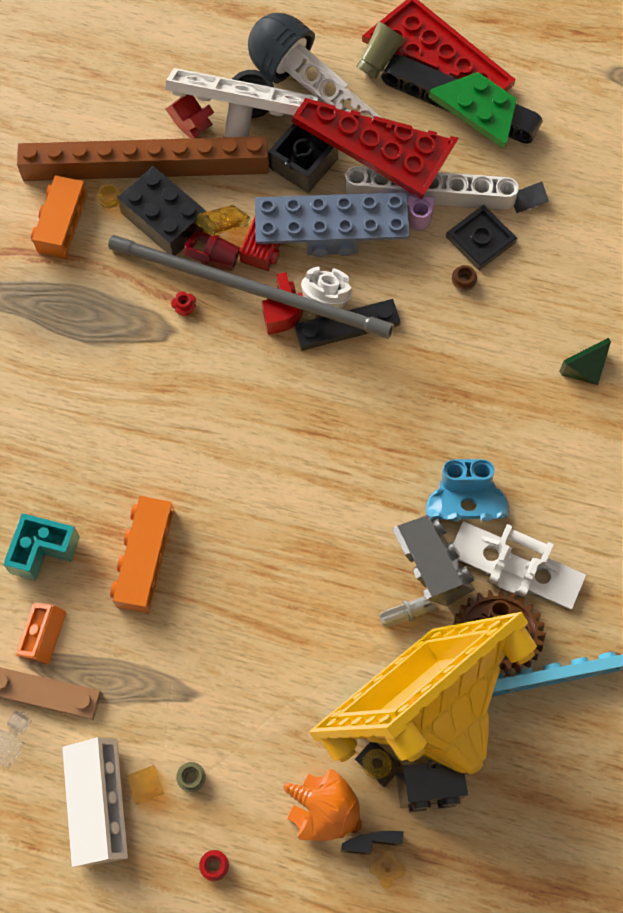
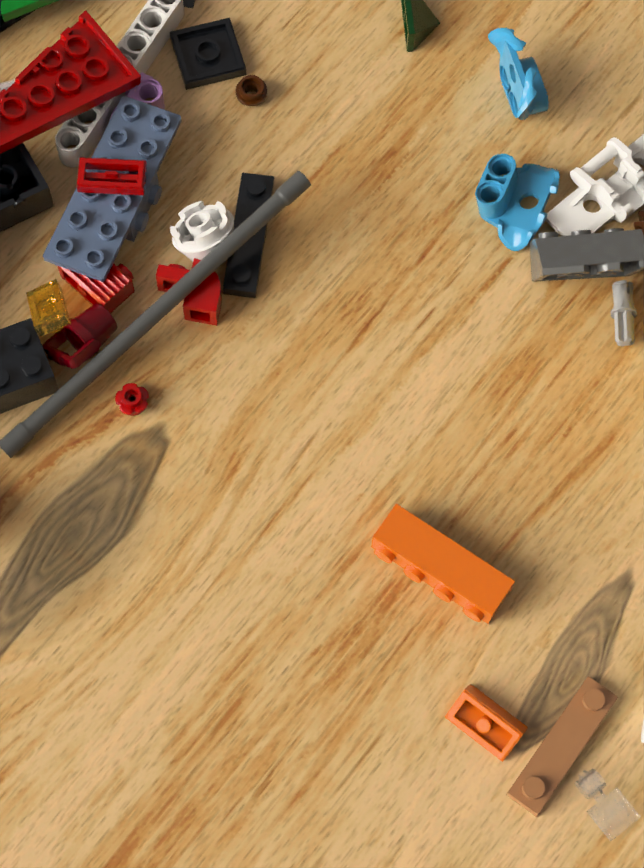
camera: 70 degrees left, 0 degrees up
teal brick [3,513,80,581] -> none
none -> red tile [77,157,147,196]
none -> dark azure piece [488,28,549,120]

